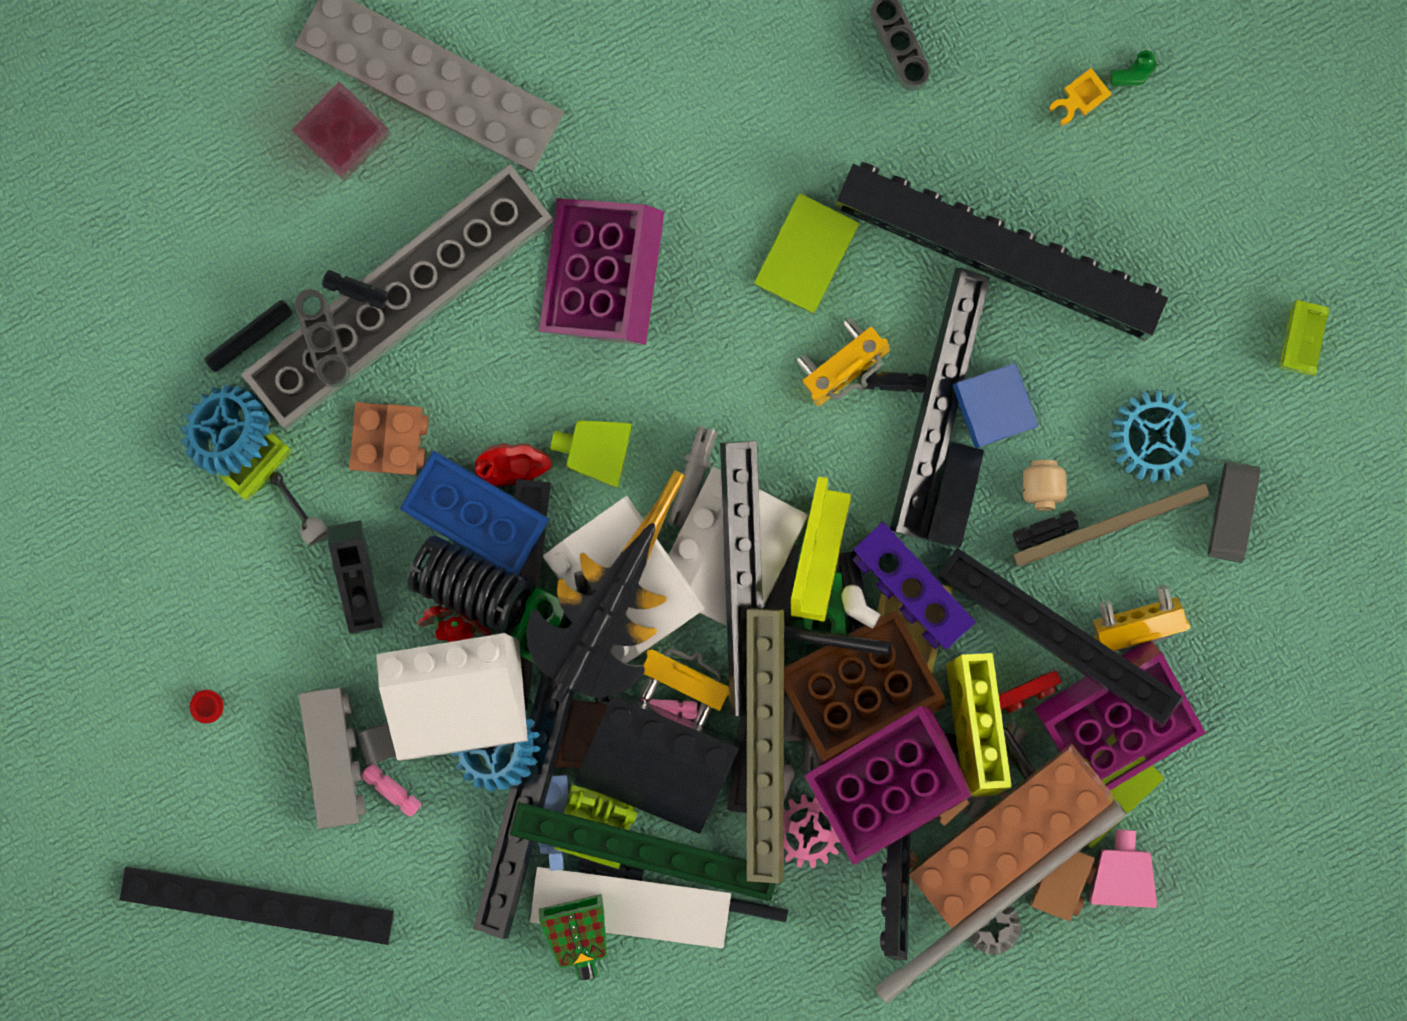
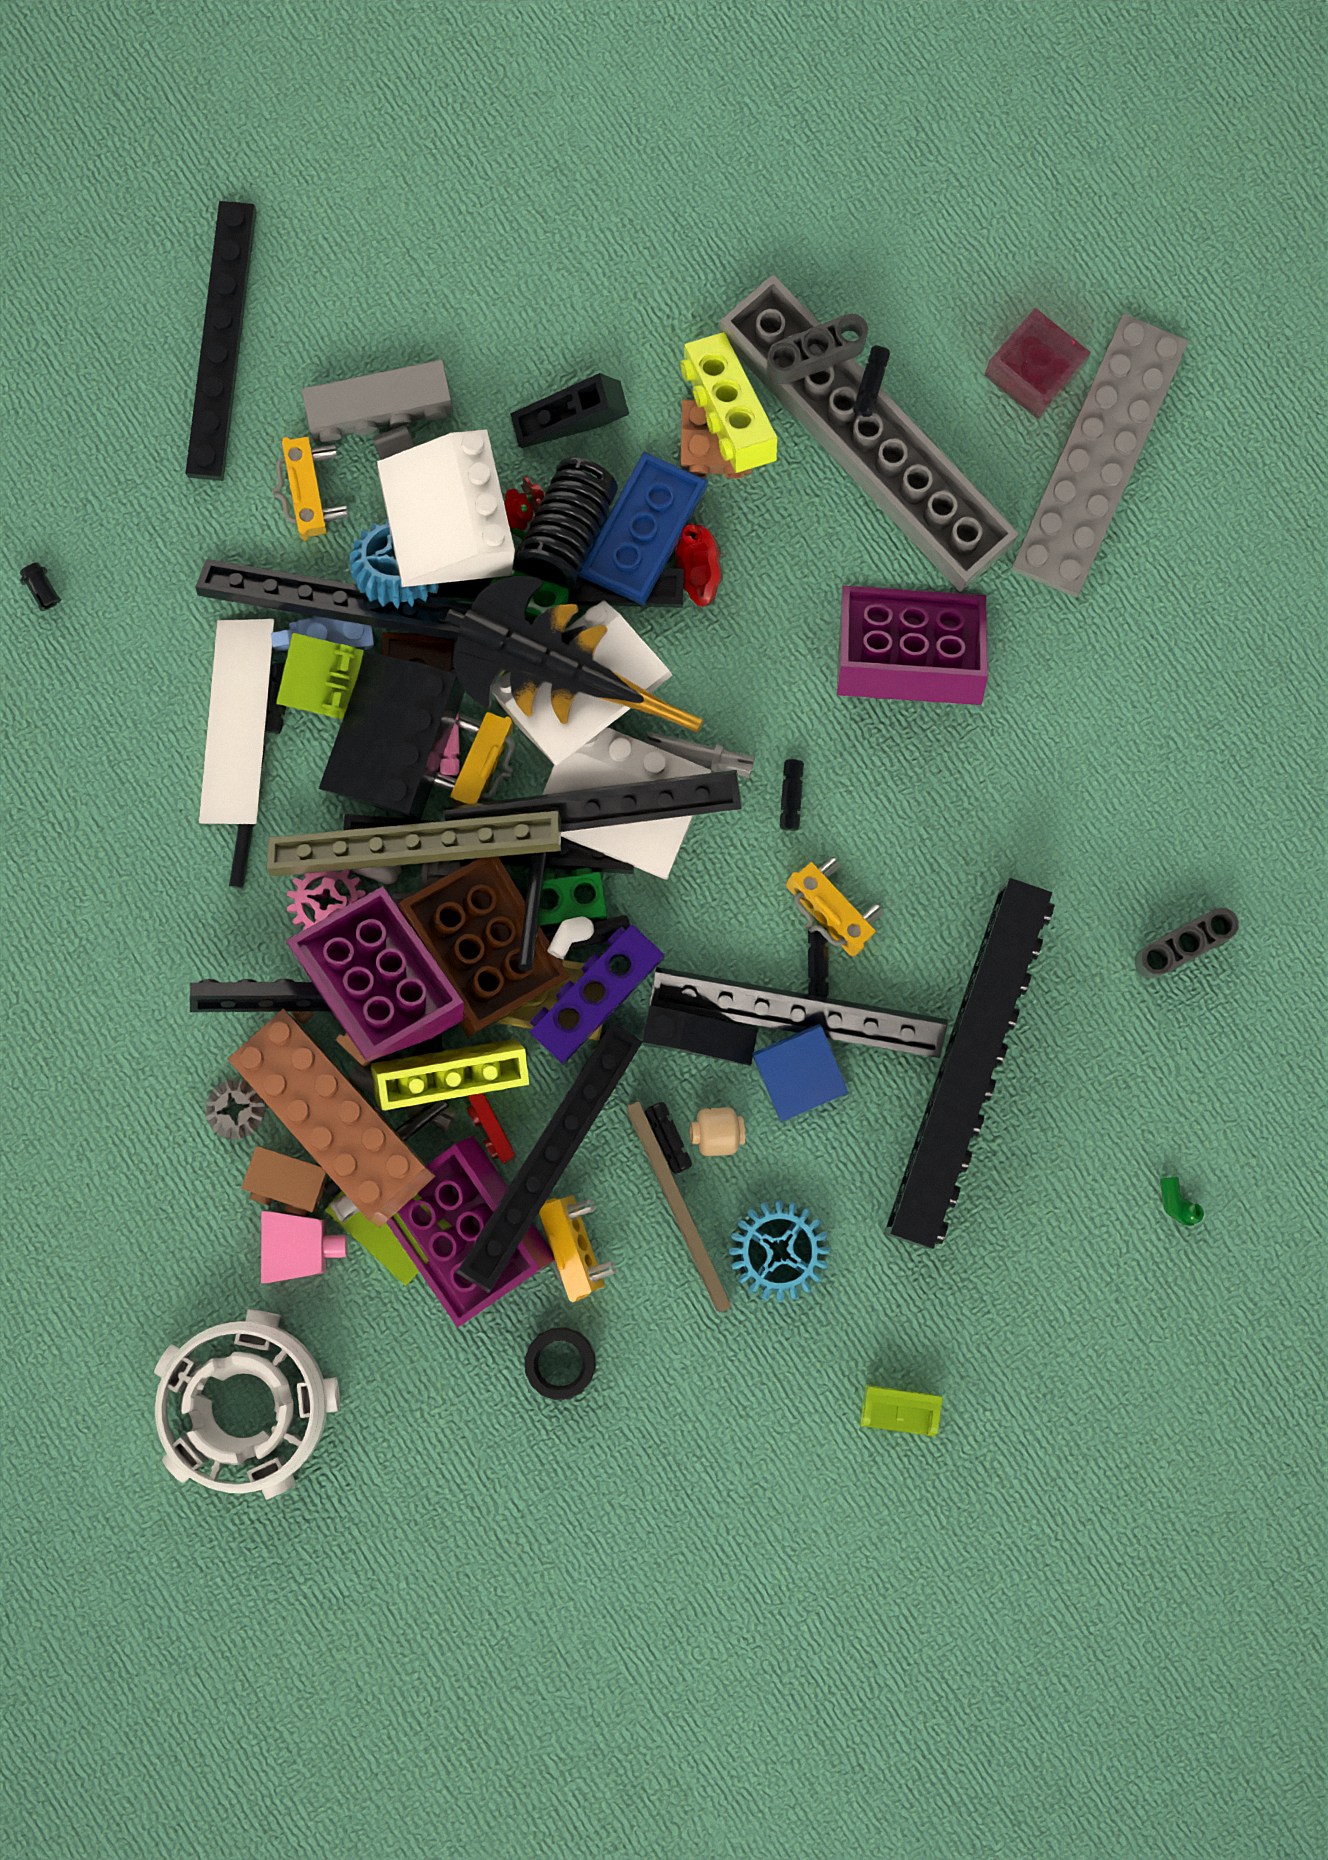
camera: 85 degrees right, 5 degrees down
dark azure gear [181,384,272,477] -> none
red plate [189,690,224,724] -> none
black axle [204,300,292,372] -> none
lime hinge [220,431,293,501] -> none
hinge [270,472,328,547] -> none
bright pink axle [361,764,421,817] -> none
dark green tile [508,801,776,902] -> none
torso [539,894,607,980] -> none
lime torso [550,420,632,488] -> none
lime tile [754,193,860,314] -> none
neon yellow fence [791,476,851,622] -> none
light grey piece [875,799,1127,1003] -> none
yellow plate [1048,68,1112,126] -> none
dark grey beam [1208,461,1260,563] -> none
none -> white piece [154,1309,340,1500]
none -> yellow piece [272,437,349,541]
none -> black tyre [524,1327,596,1400]
none -> neon yellow brick [680,332,777,473]
none -> black axle [780,759,804,831]

